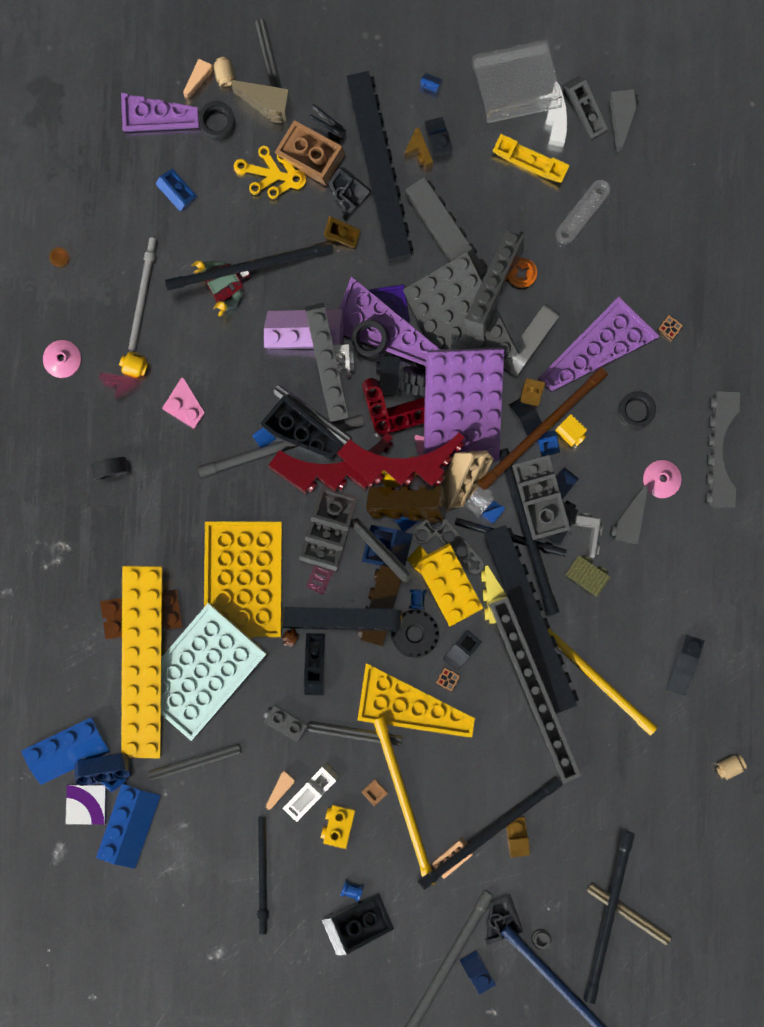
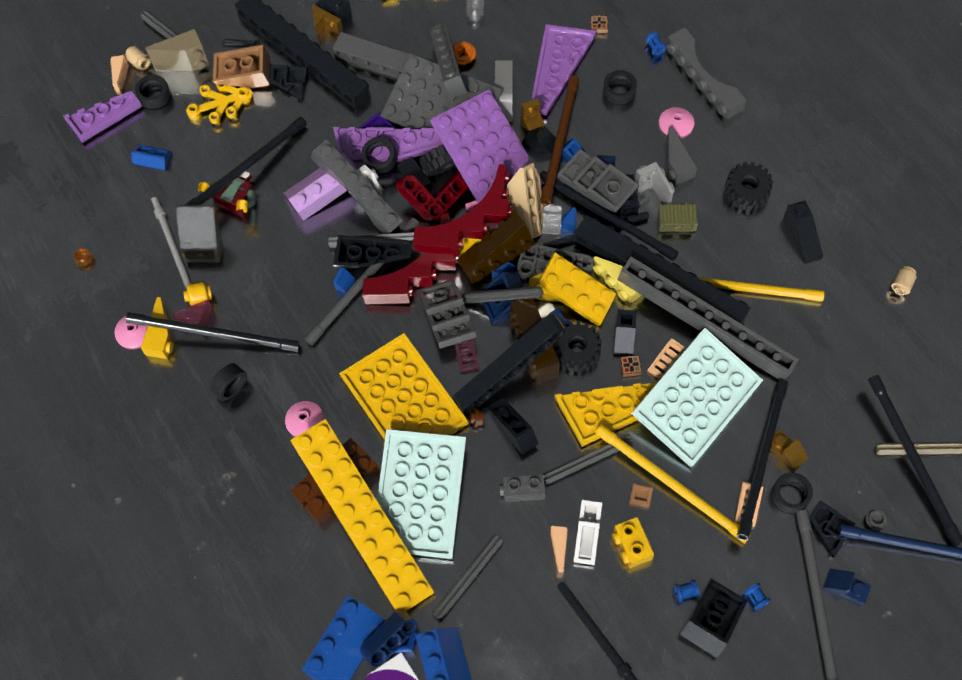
camera: 35 degrees left, 20 degrees down
bright pink wing [162,378,205,429] -> none
pearl gold slope [324,217,361,248] -> none
yellow brick [555,415,587,447] -> none
none -> black piece [126,312,300,352]
none -> yellow slope [141,297,174,359]
none -> clear smoke slope [176,205,224,262]
none -> bright pink dish [285,401,324,437]
none -> light aqua plate [631,328,763,467]
none -> blue bush [645,32,666,56]
none -> light nougat slope [647,338,686,380]
none -> black tyre [724,162,773,210]
none -> blue bush [744,583,771,611]
none -> black tyre [771,472,813,514]

